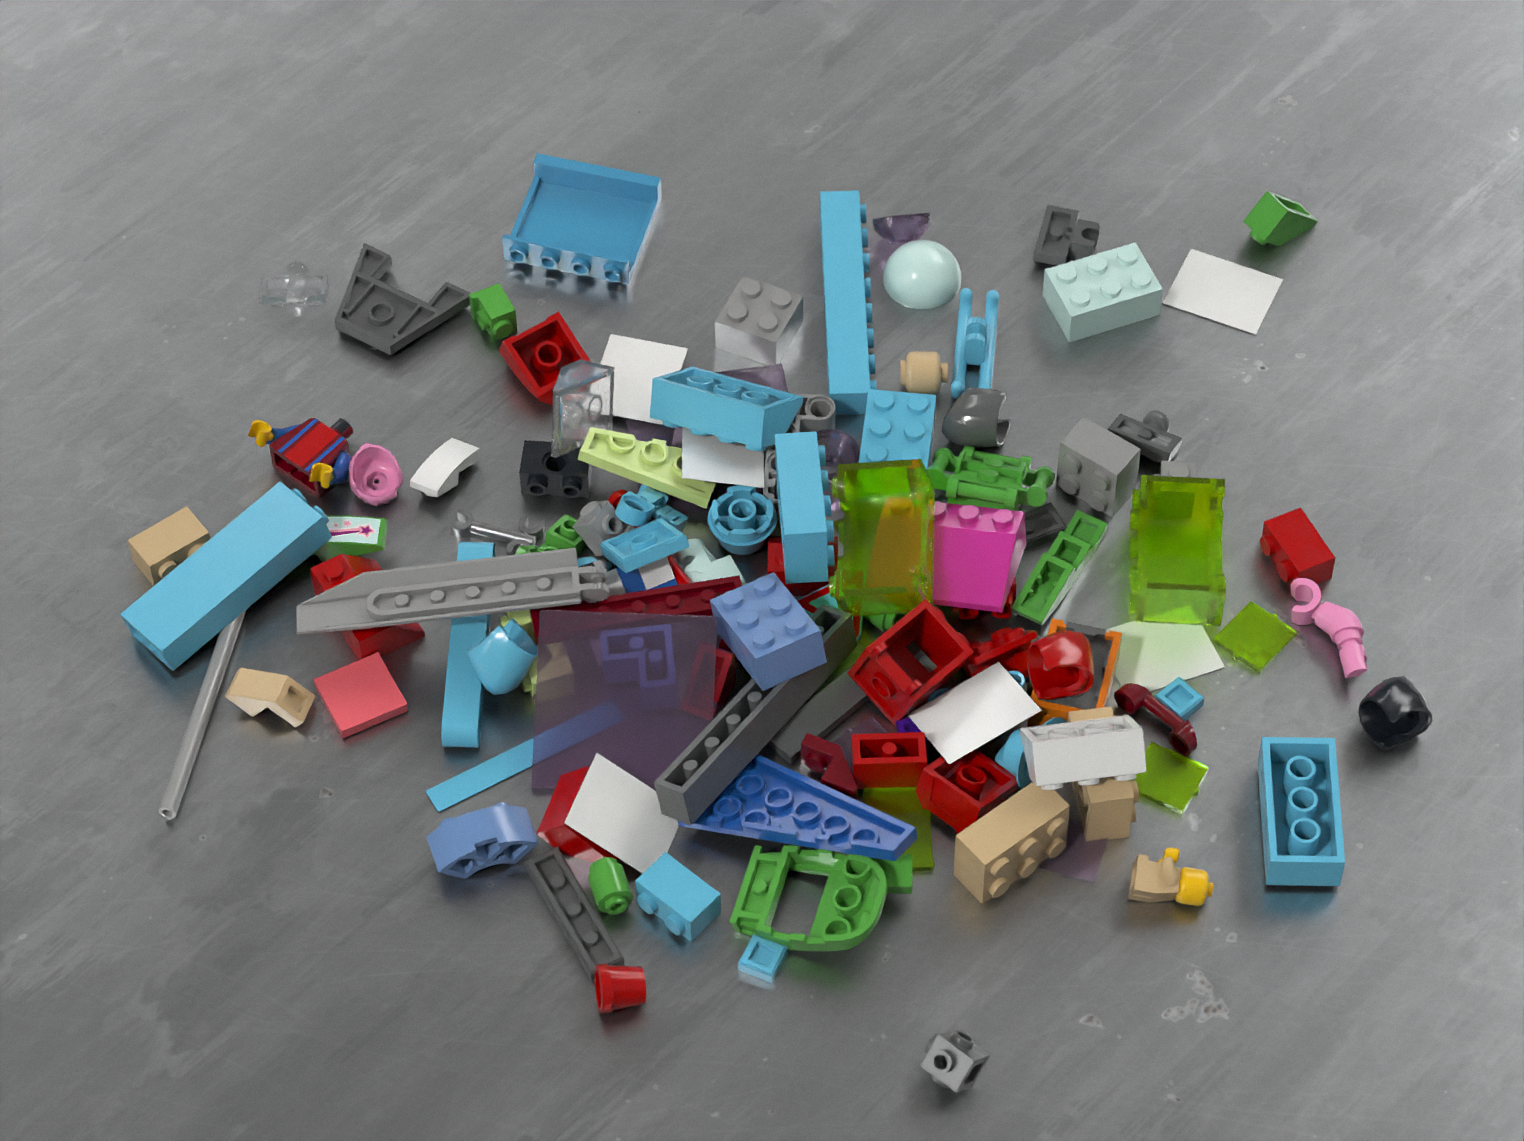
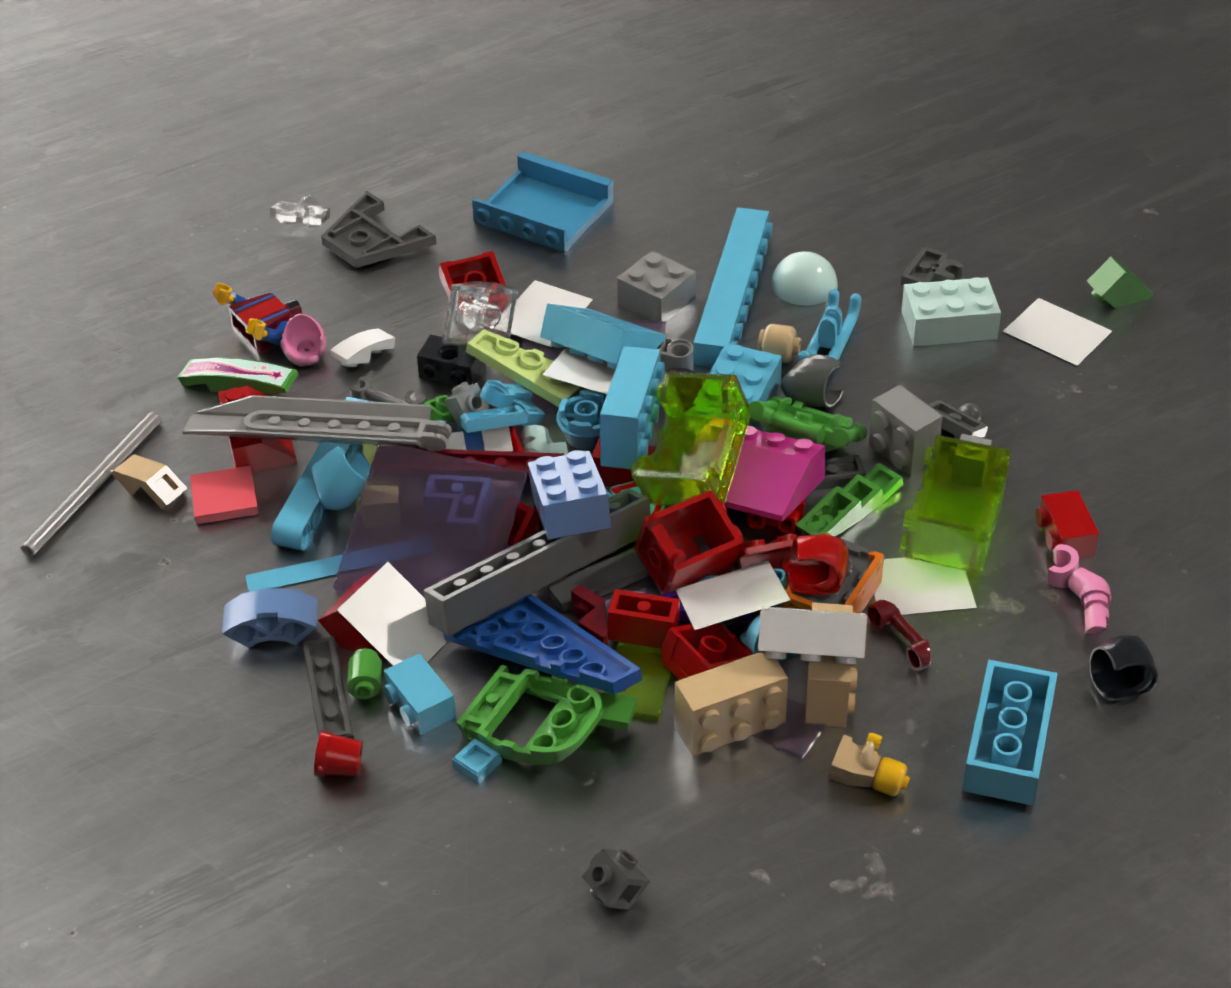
camera: 15 degrees right, 10 degrees down
medium azure brick [120,482,332,671] -> none
tan brick [128,506,210,586] -> none
bright green brick [469,283,518,341] -> none
clear purple piece [872,213,932,245] -> none
clear neon green piece [1130,742,1209,815] -> none
medium azure tile [1154,677,1205,720] -> none
clear neon green piece [1213,601,1297,674] -> none

